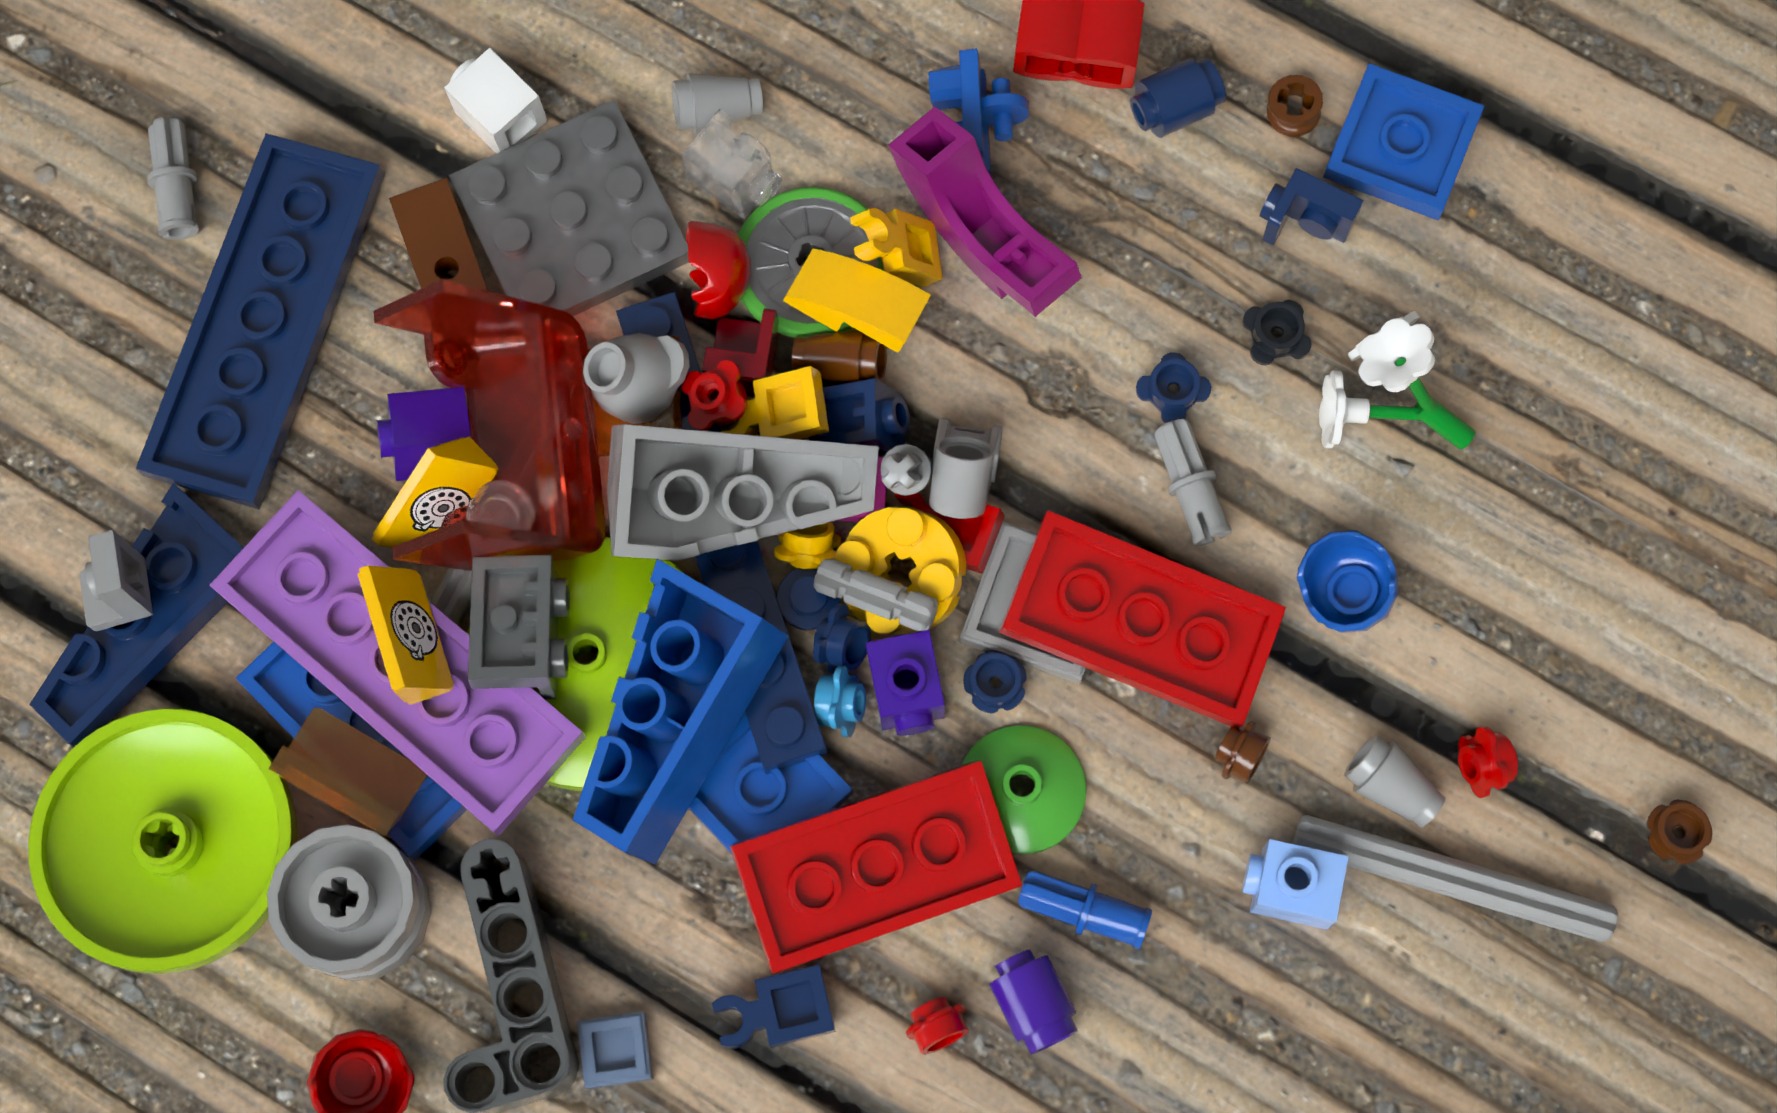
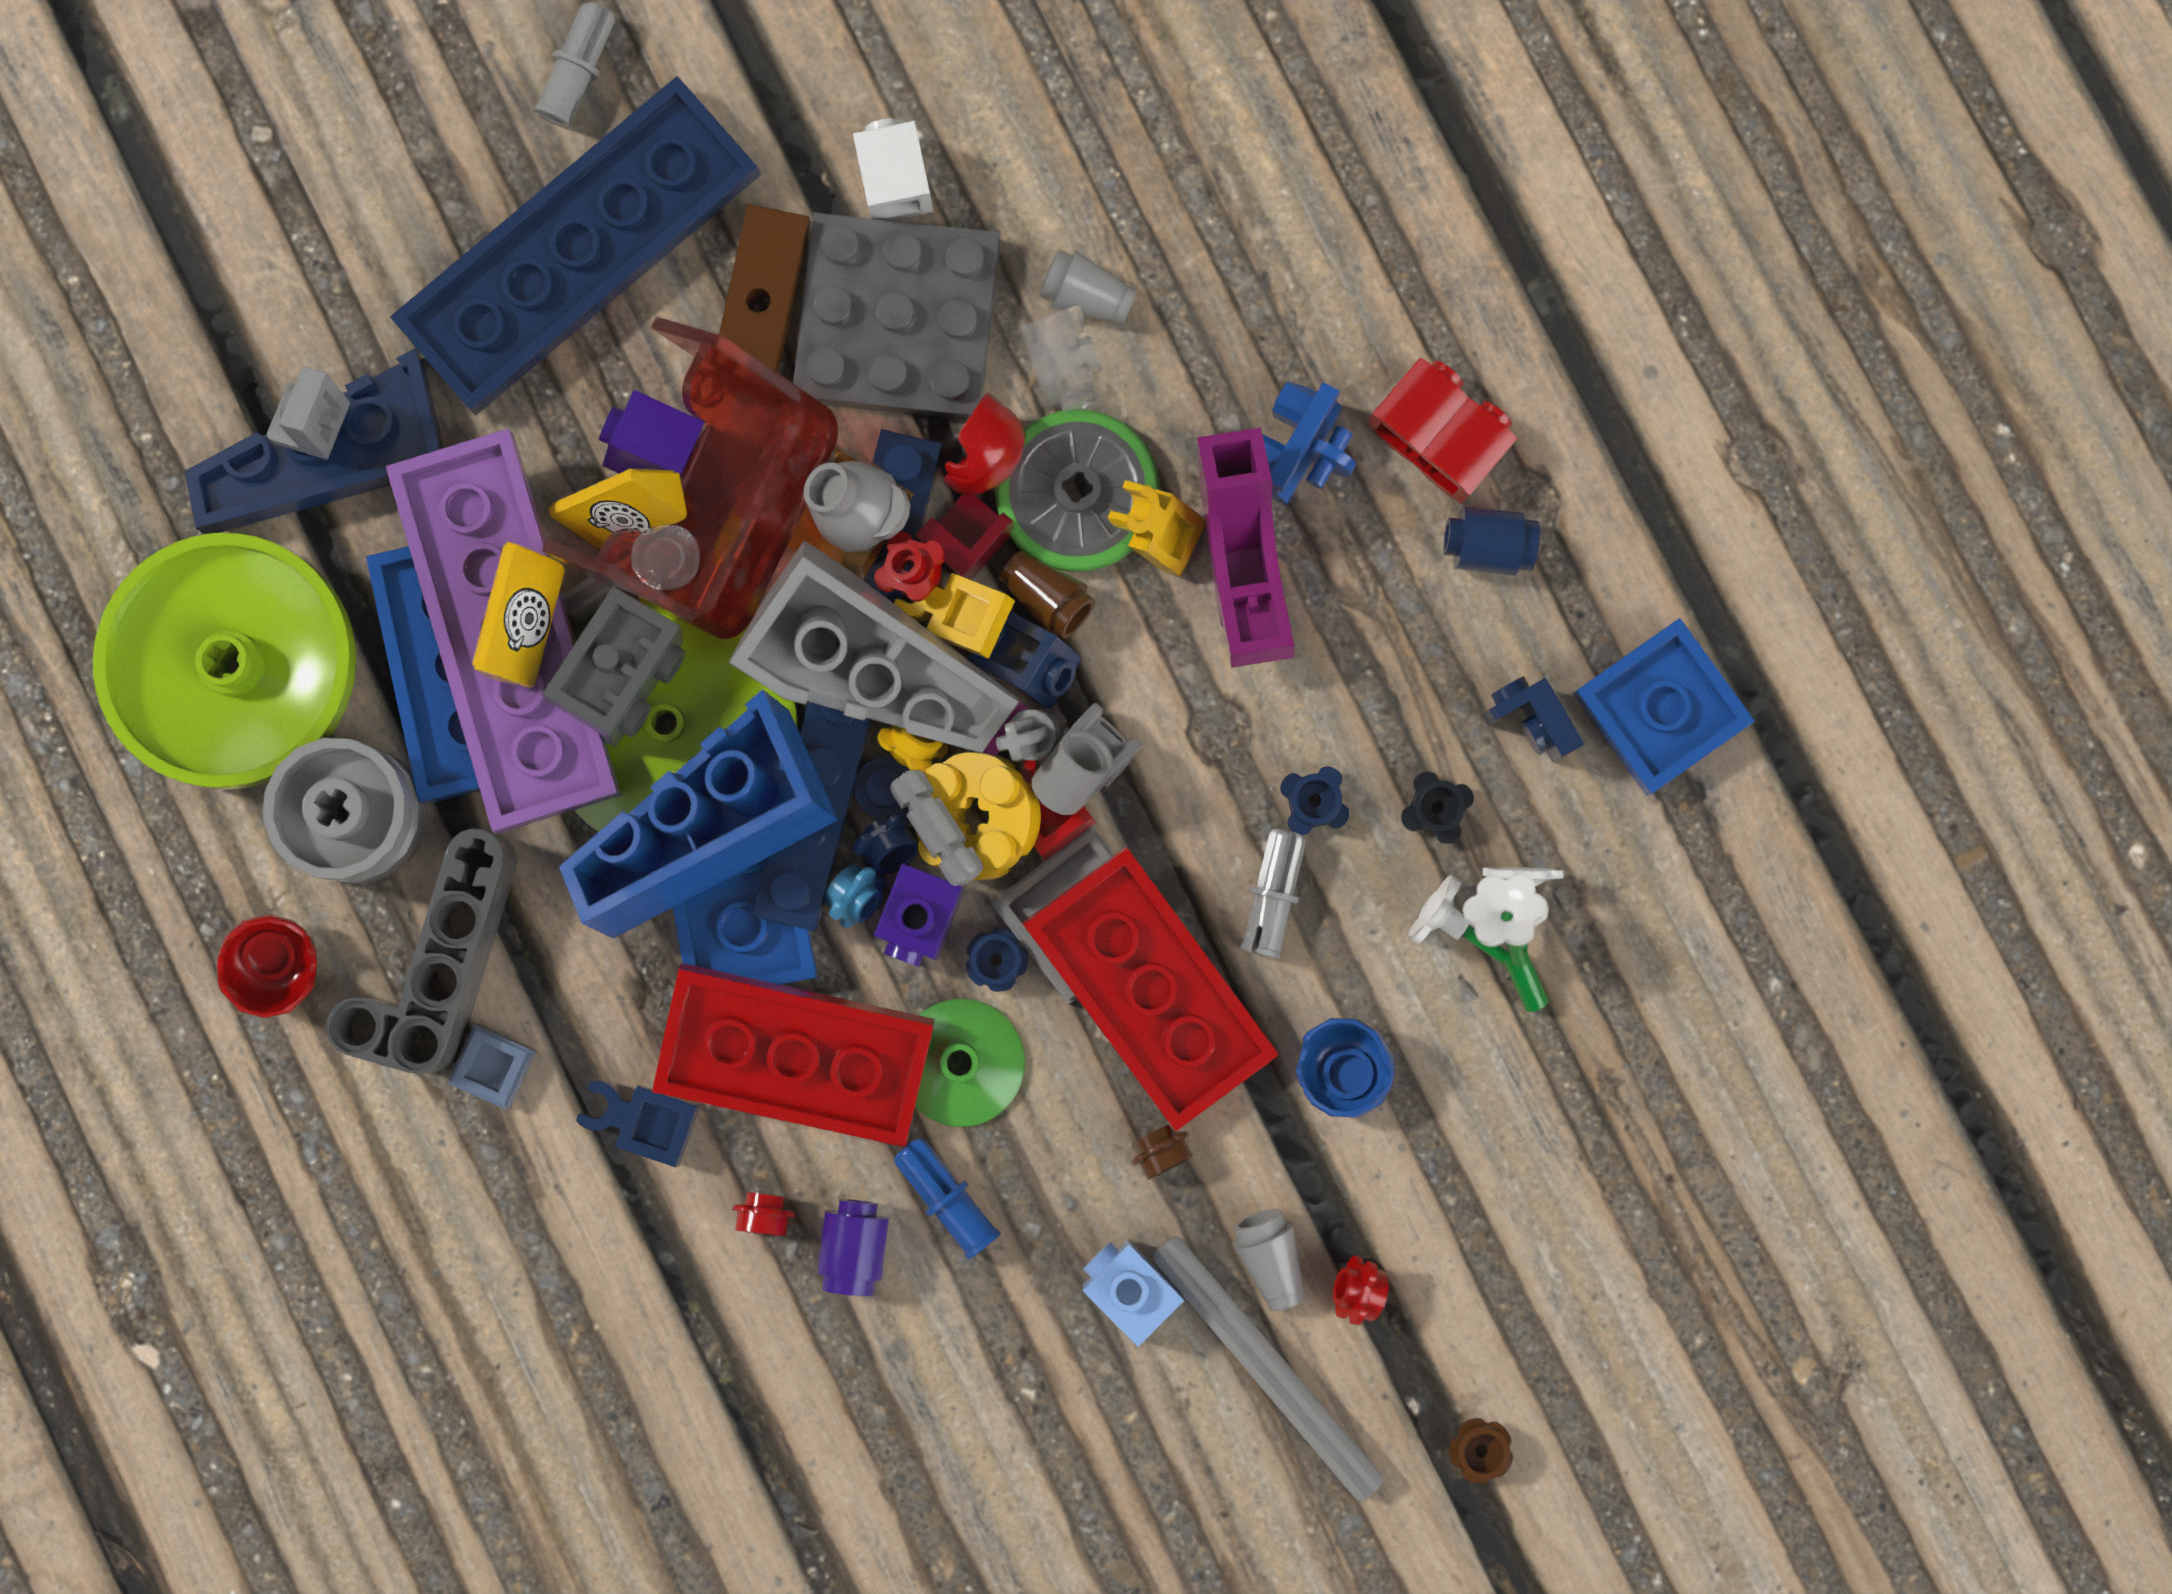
camera: 30 degrees right, 10 degrees up
clear orange panel [269,707,427,840] -> none
yellow slope [783,248,931,353] -> none
reddish brown bush [1267,75,1323,137] -> none

